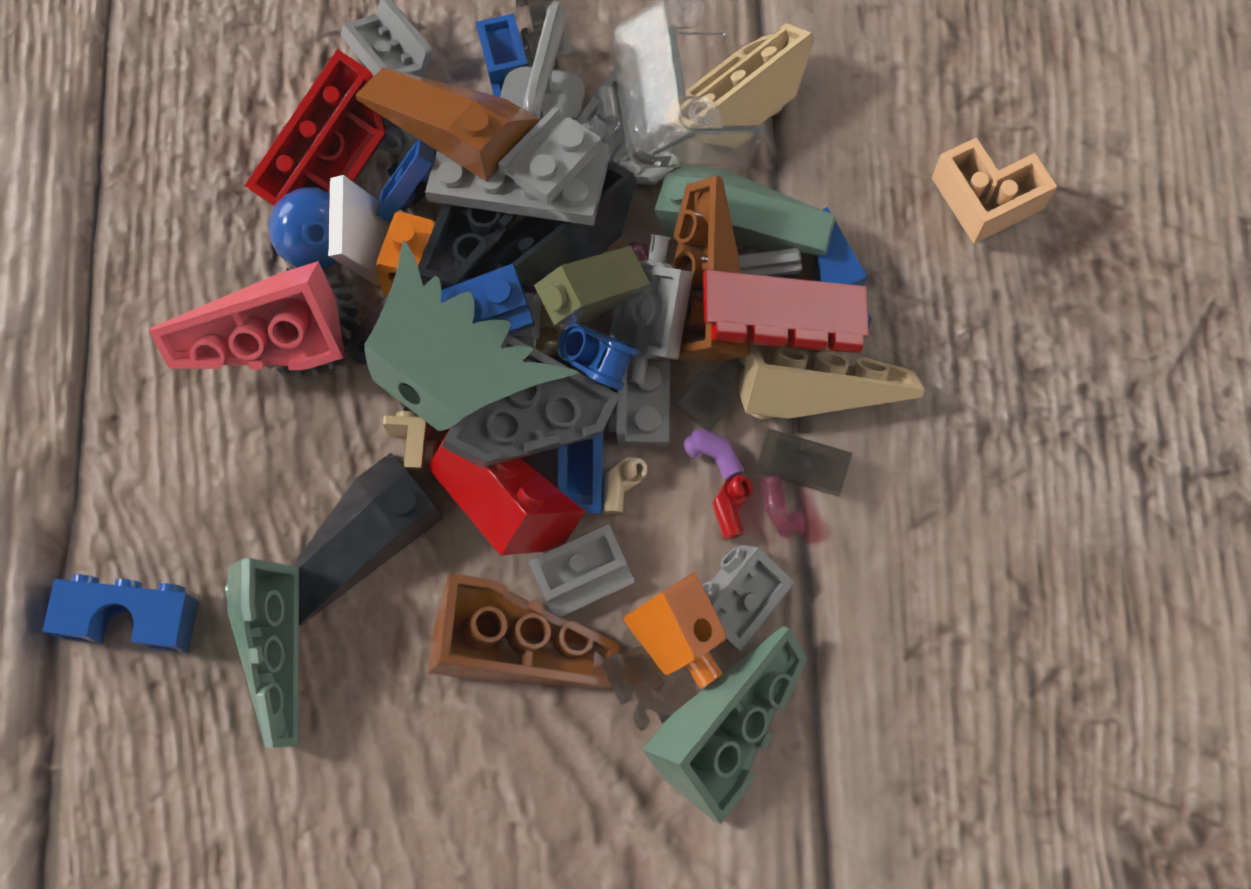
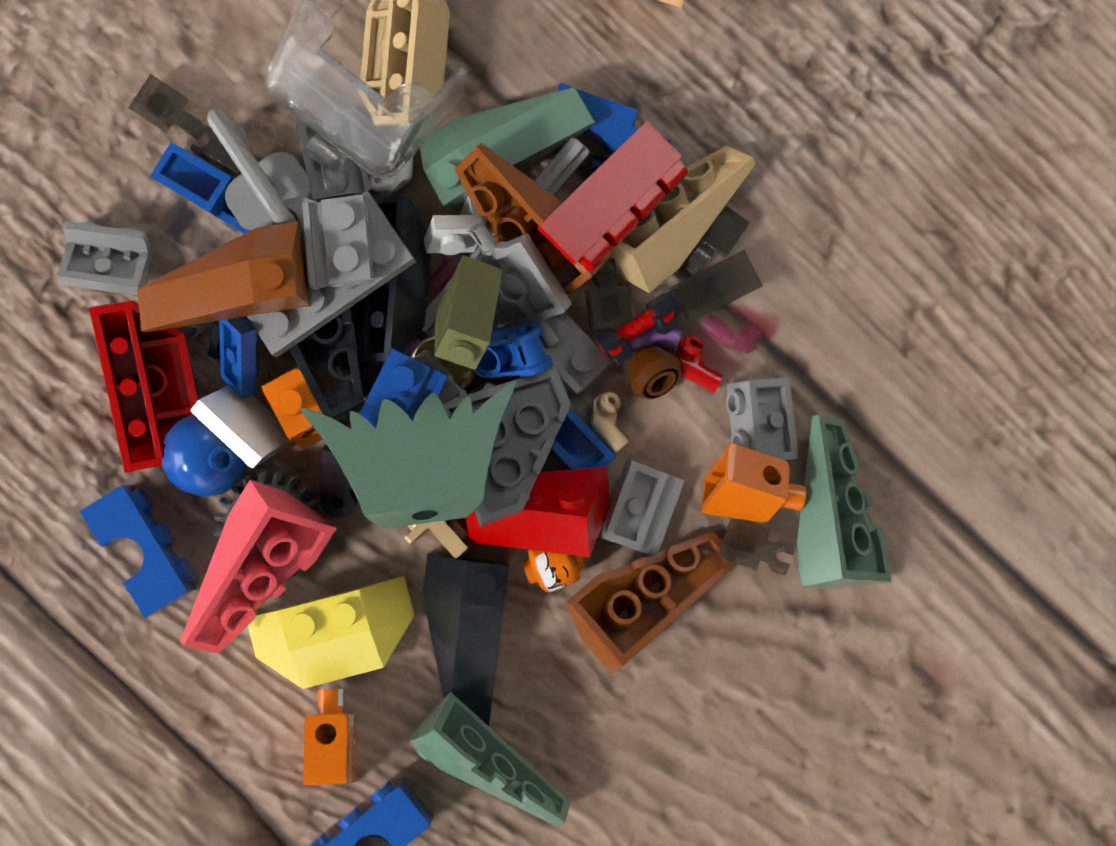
camera: 50 degrees left, 15 degrees up
none -> blue arch [79,485,197,618]
none -> light yellow wedge [248,575,415,689]
none -> orange torso [303,689,357,785]
none -> white bracket [424,196,487,255]
none -> orange head [522,550,587,592]
none -> black piece [594,290,685,365]
none -> reddish brown cone [628,346,682,399]
none -> clear smoke plate [686,205,750,274]

